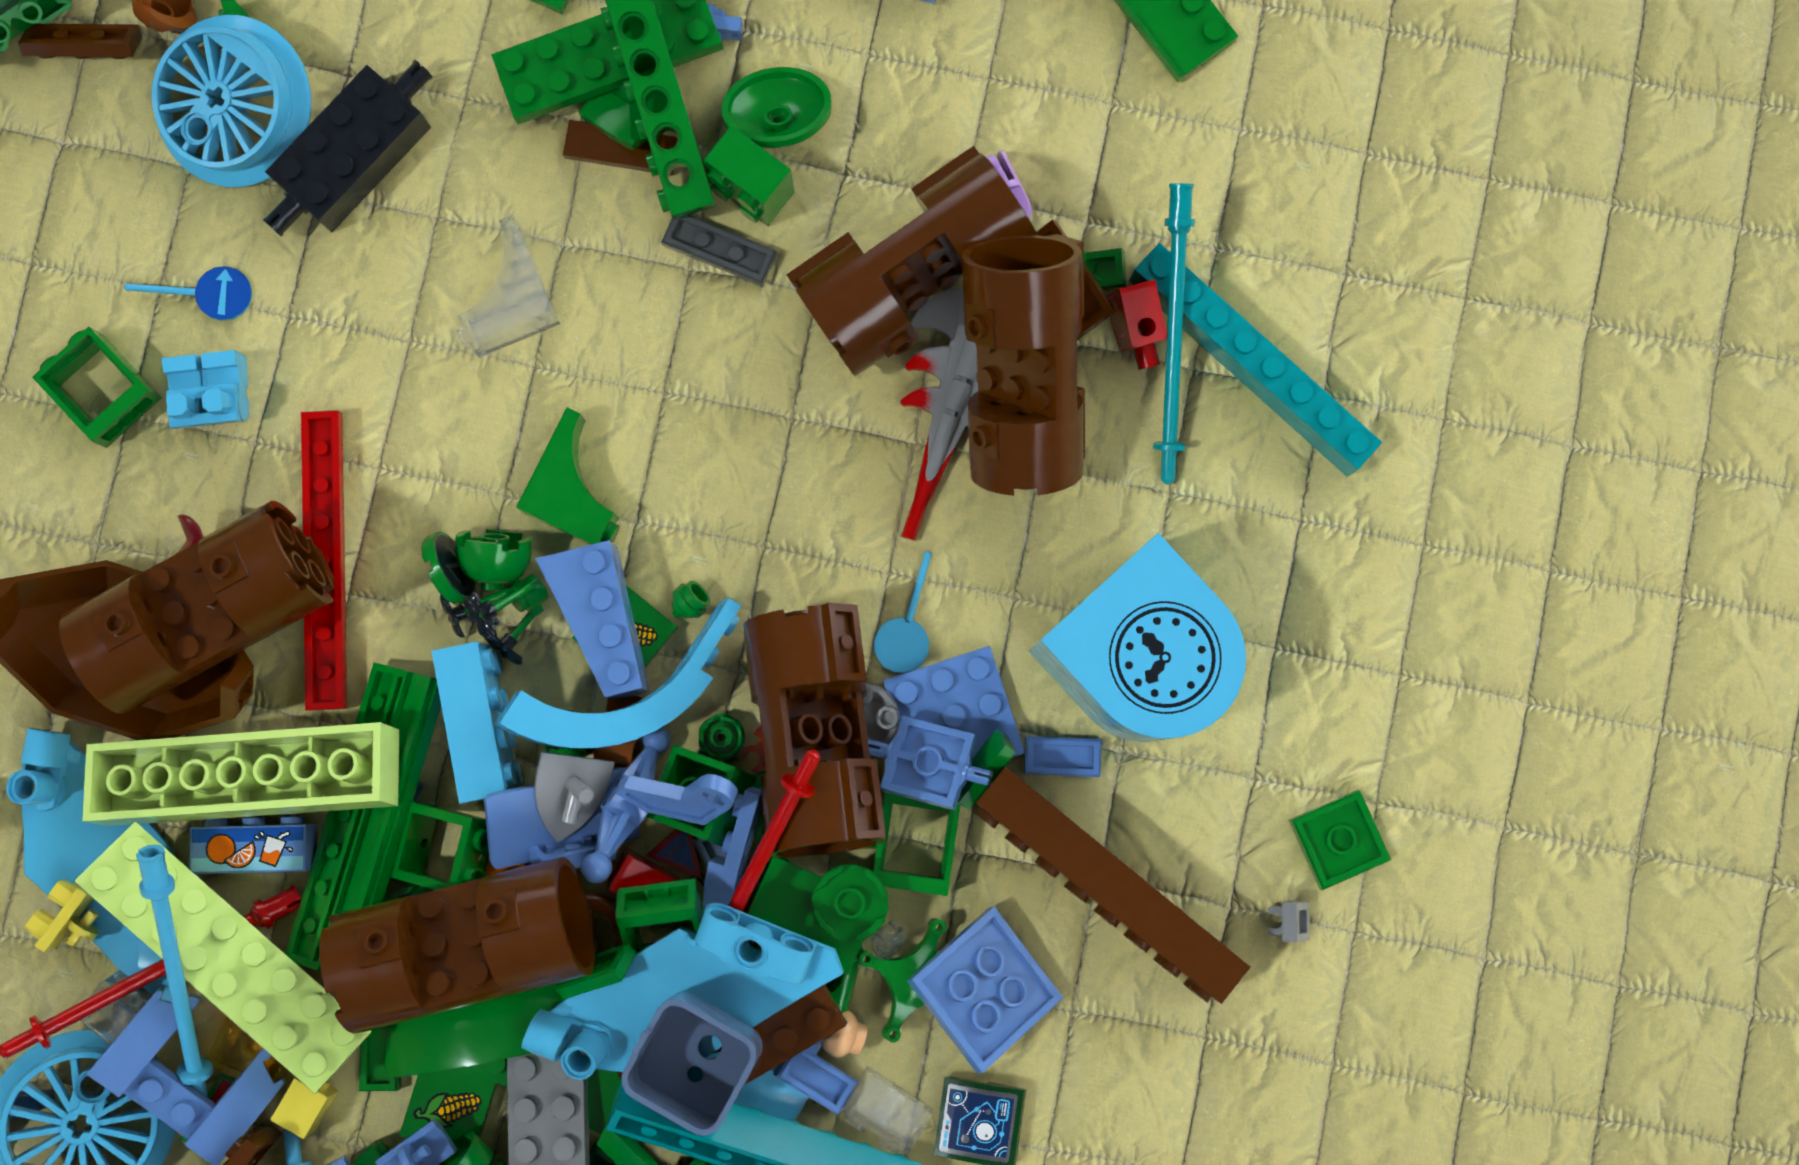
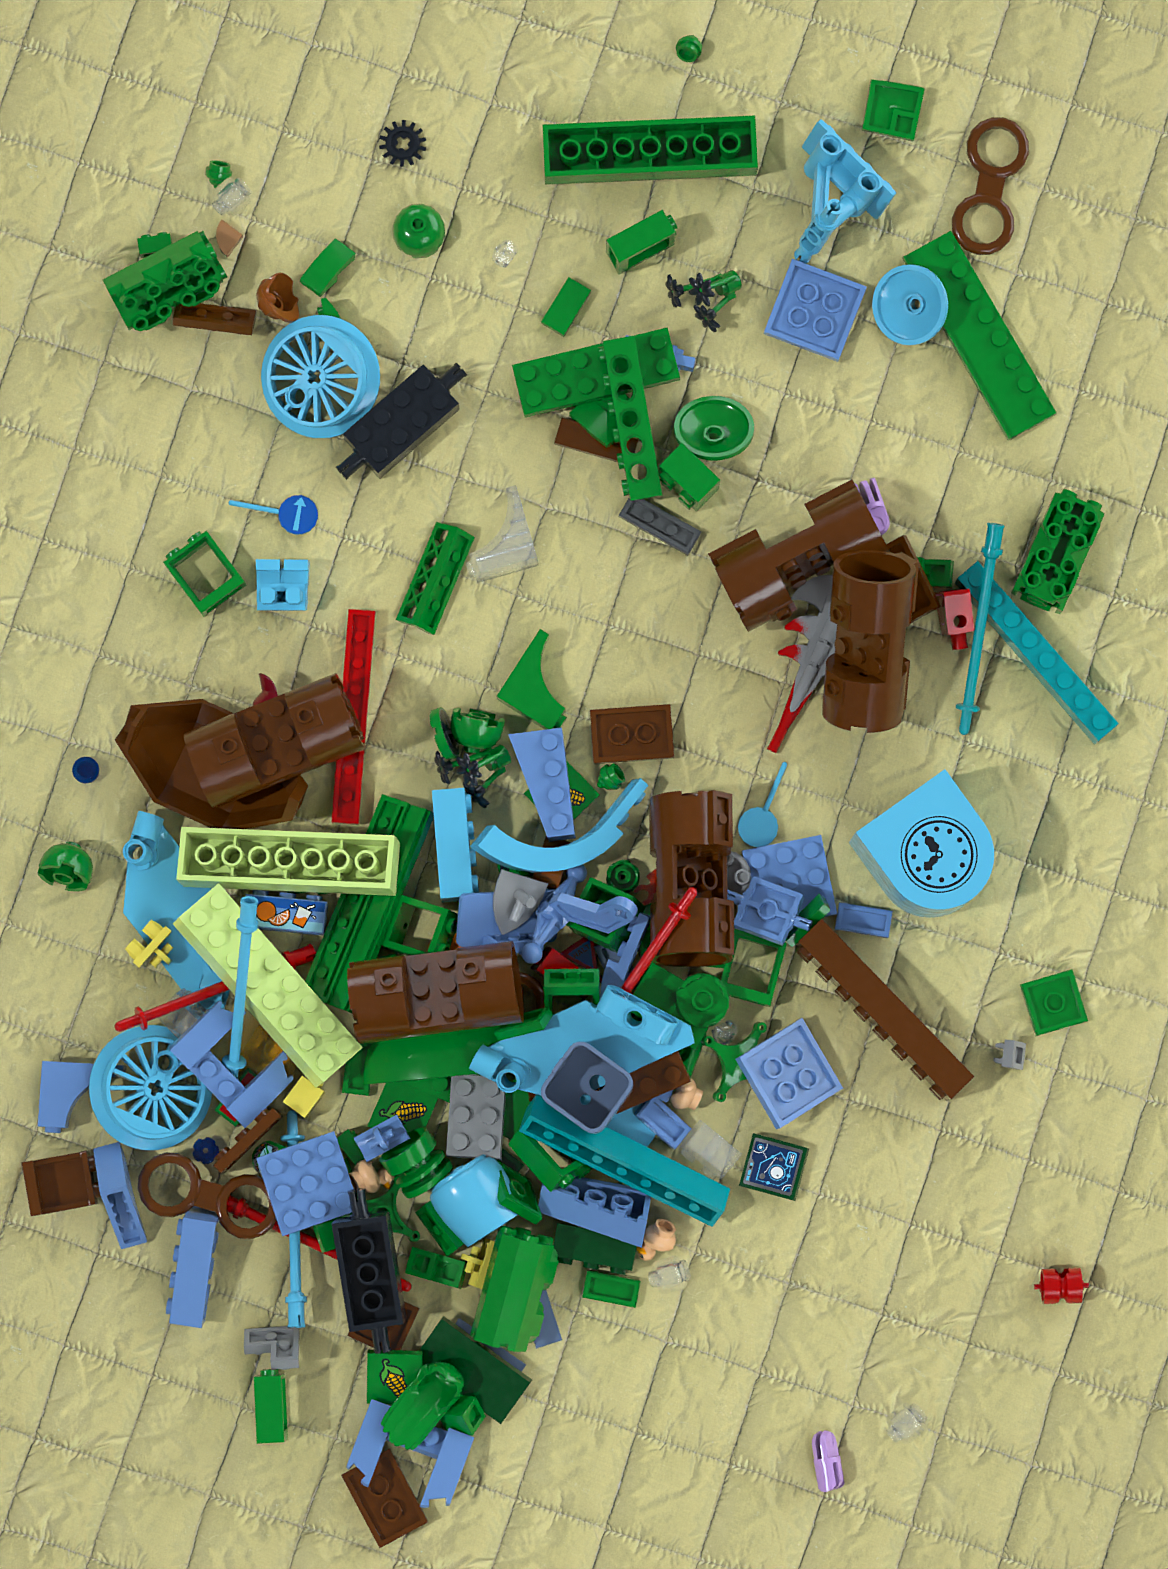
camera: 10 degrees right, 0 degrees up
none -> green fence [396,522,475,635]
none -> reddish brown plate [590,704,674,764]
none -> green brick [1011,489,1105,614]

